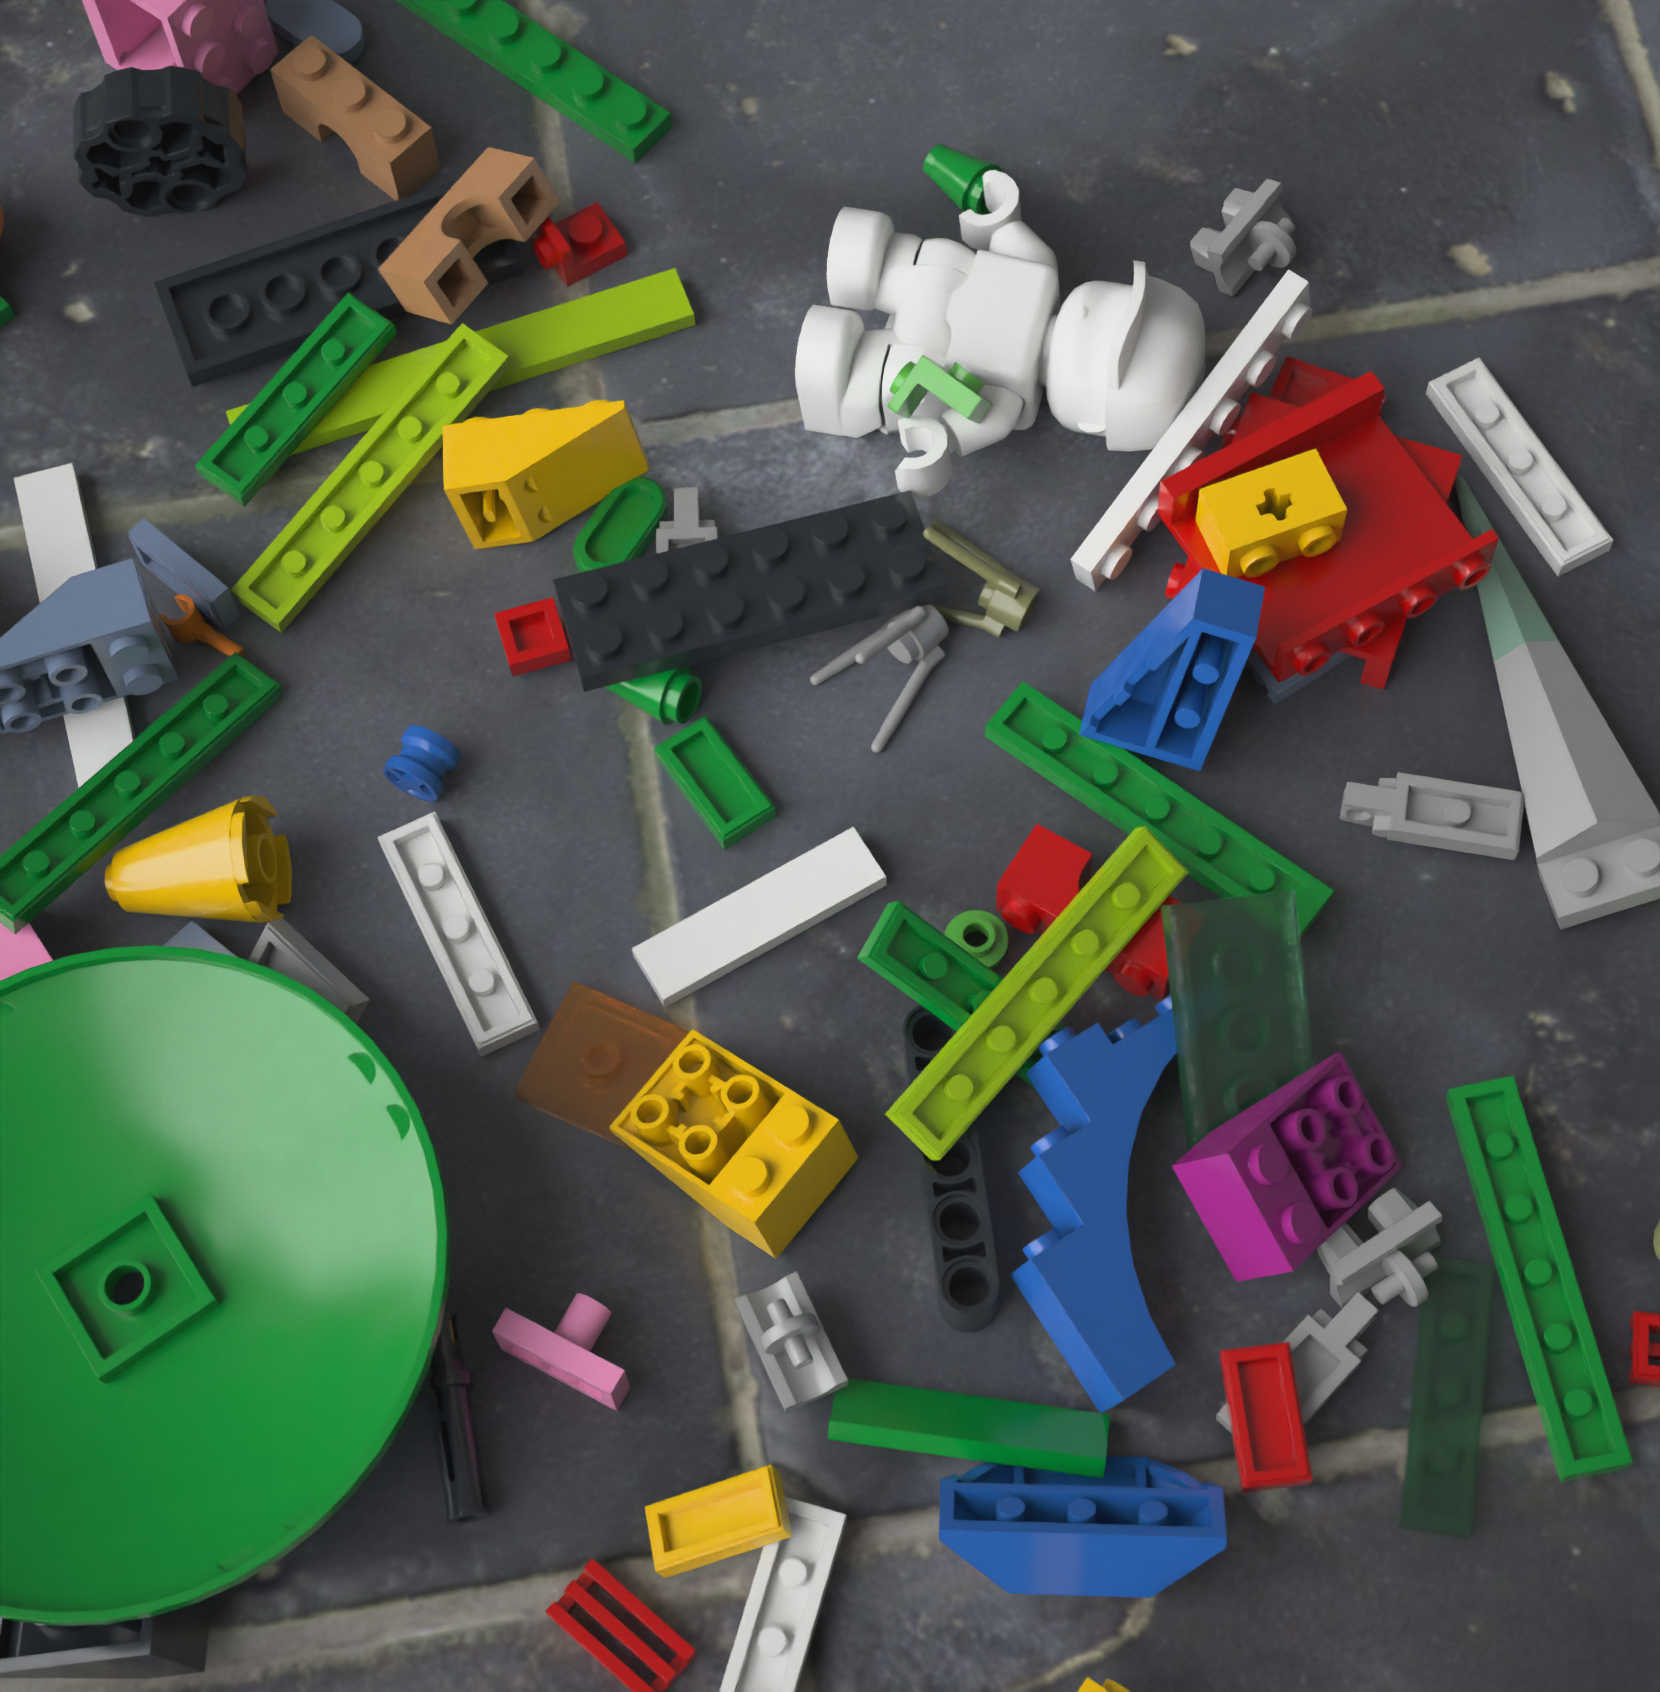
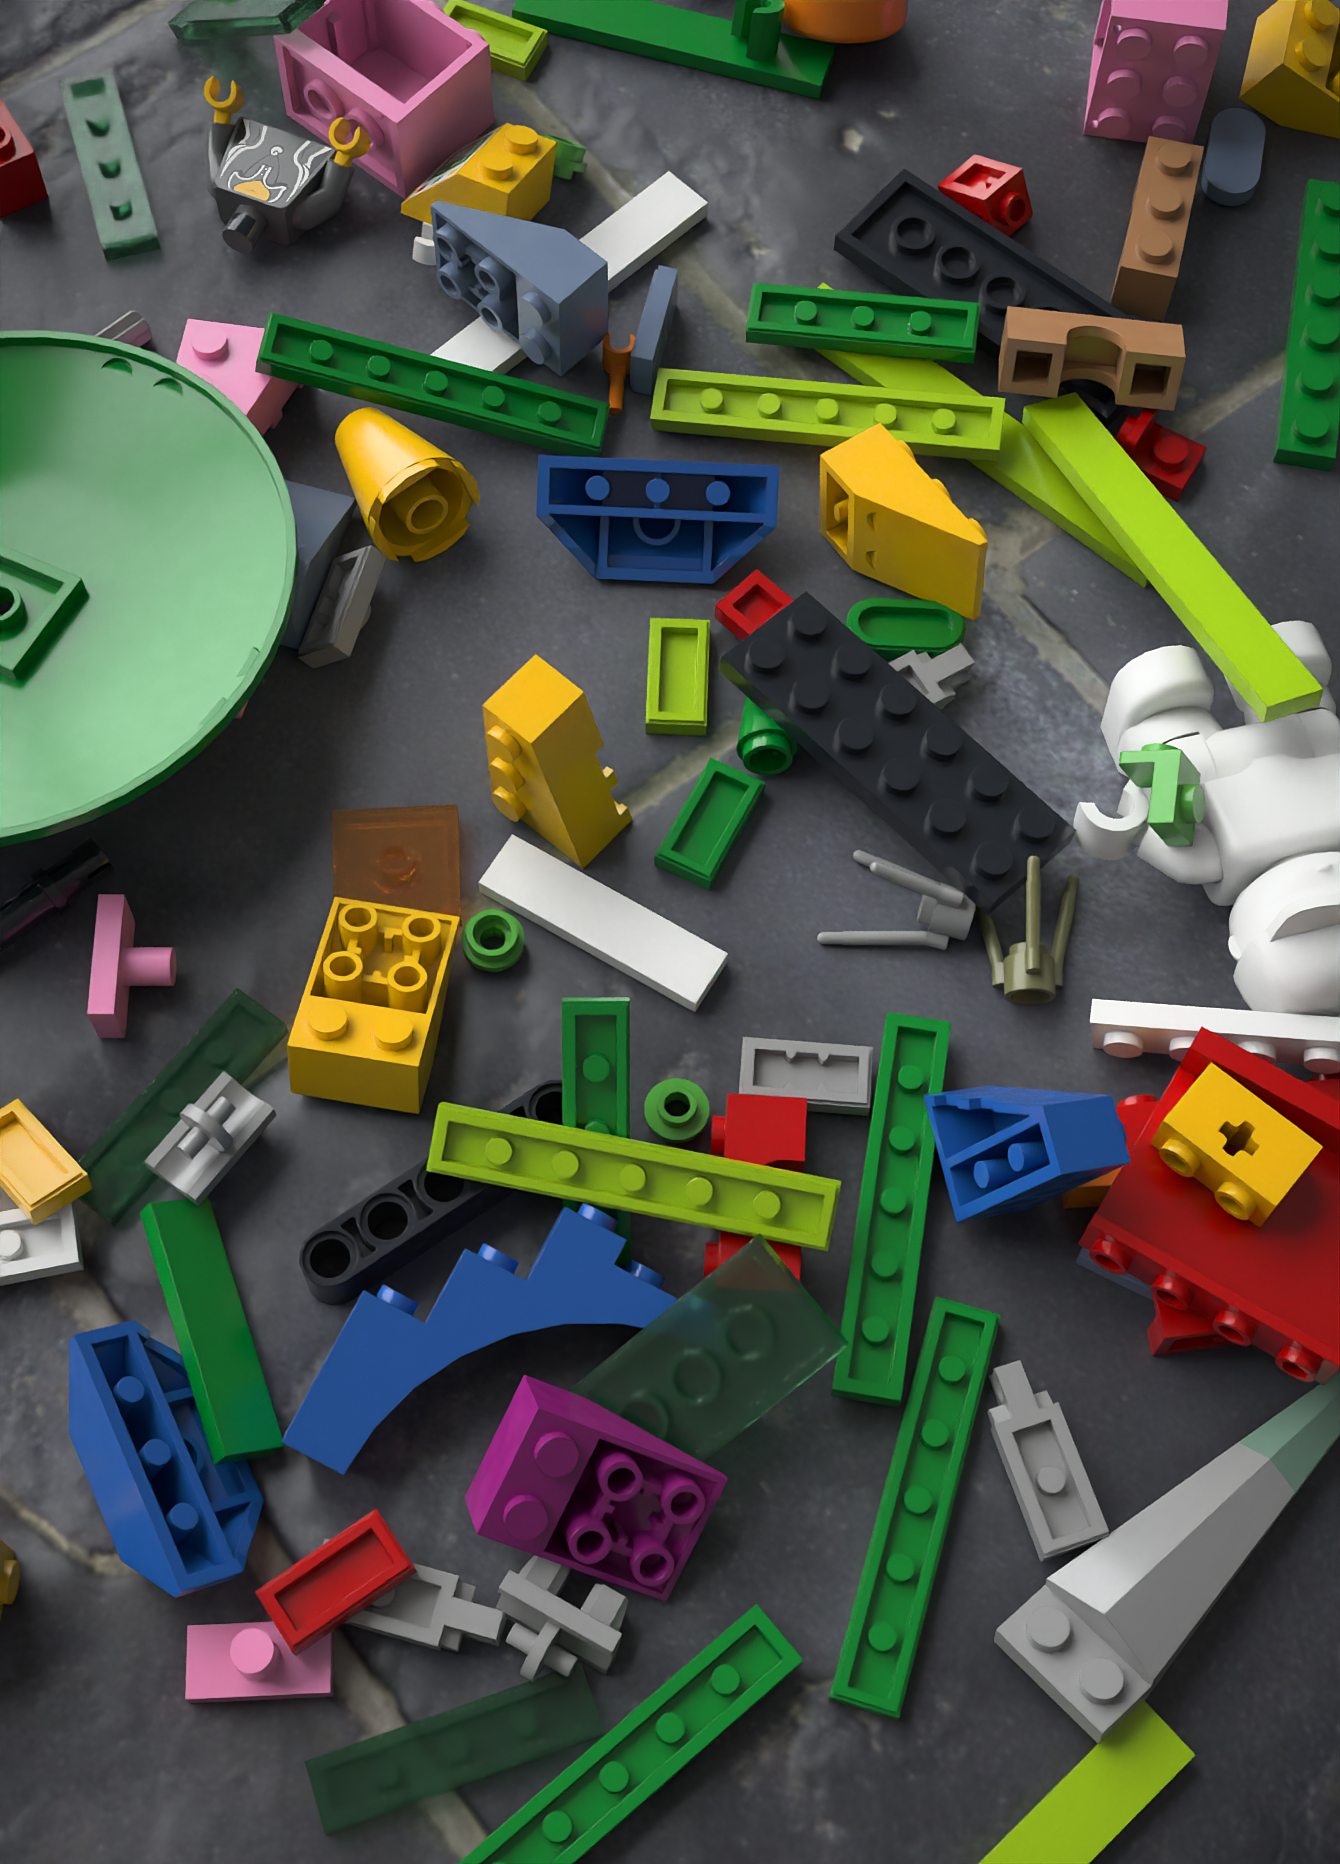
camera: 55 degrees right, 0 degrees up
black connector [73,66,247,217] -> none
white tile [377,811,540,1057] -> none
blue wheel [382,725,462,802] -> none
none -> clear green tile [77,988,289,1227]
none -> bright pink tile [185,1622,334,1703]
none -> bright green plate [461,909,525,972]
none -> yellow wedge [482,654,632,869]
none -> blue wedge [536,455,780,584]
none -> lime tile [645,618,710,736]
none -> light grey plate [739,1037,873,1116]
none -> green tile [828,1296,1001,1721]
none -> red bracket [937,155,1033,237]
none -> lime tile [1022,392,1324,723]

